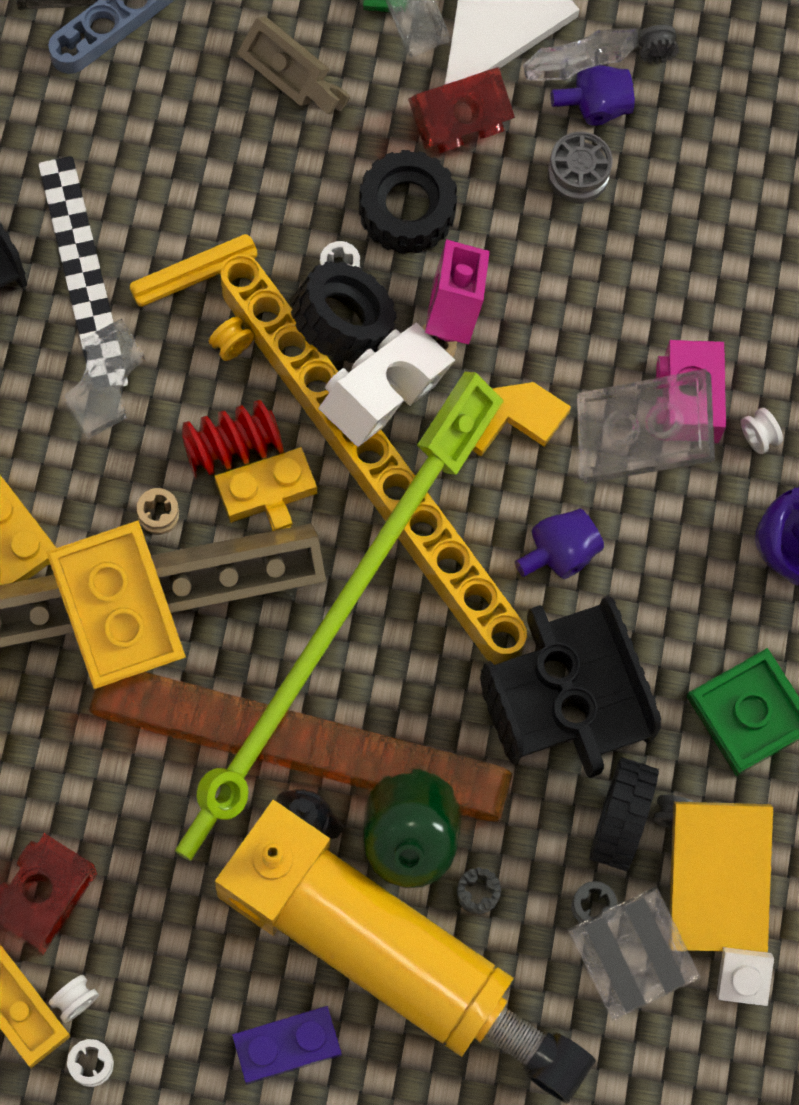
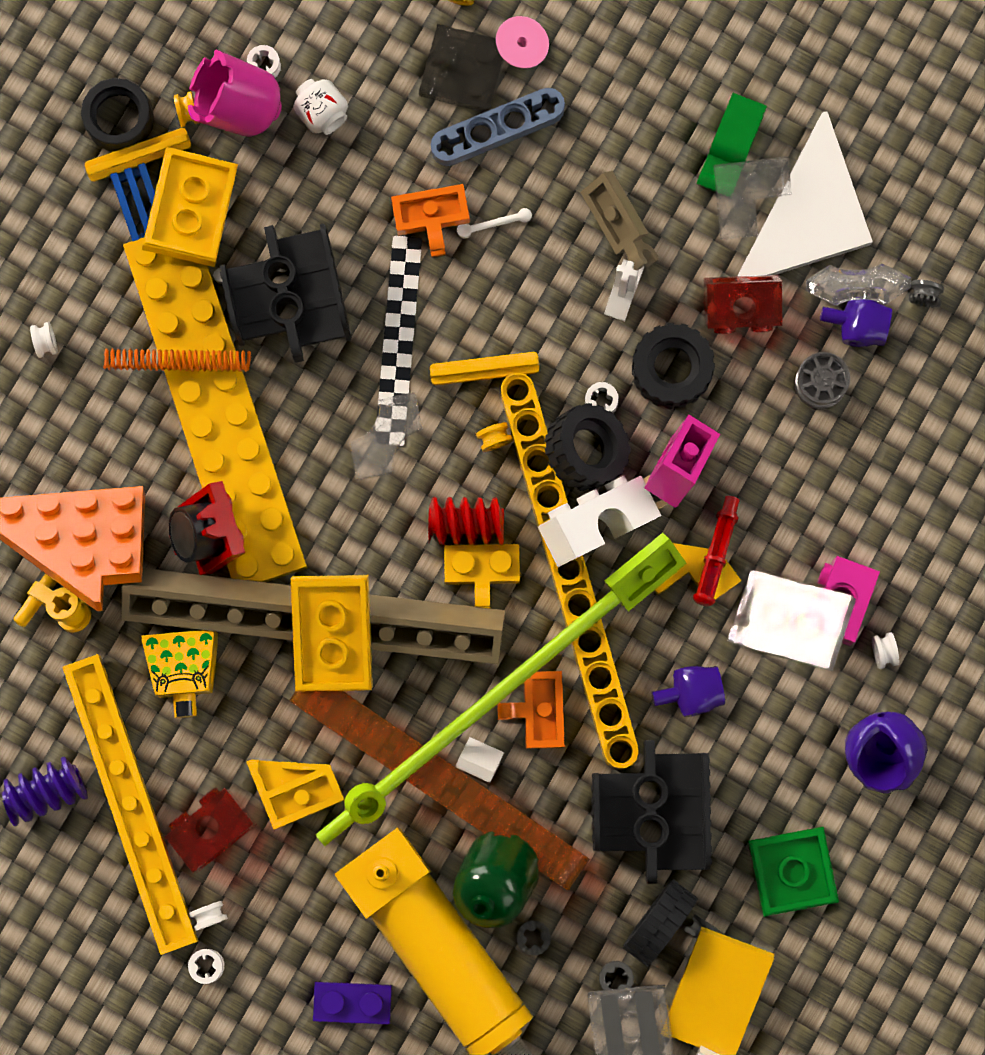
camera: 30 degrees right, 10 degrees up
tan bush [137,488,179,535] -> none
black piece [276,789,343,840] -> none
none -> yellow wing [247,759,345,830]
none -> orange plate [391,184,470,257]
none -> white tile [455,737,504,782]
none -> white hinge [457,208,532,239]
none -> orange plate [497,671,565,749]
none -> white piece [604,259,644,322]
none -> red piece [693,496,740,606]

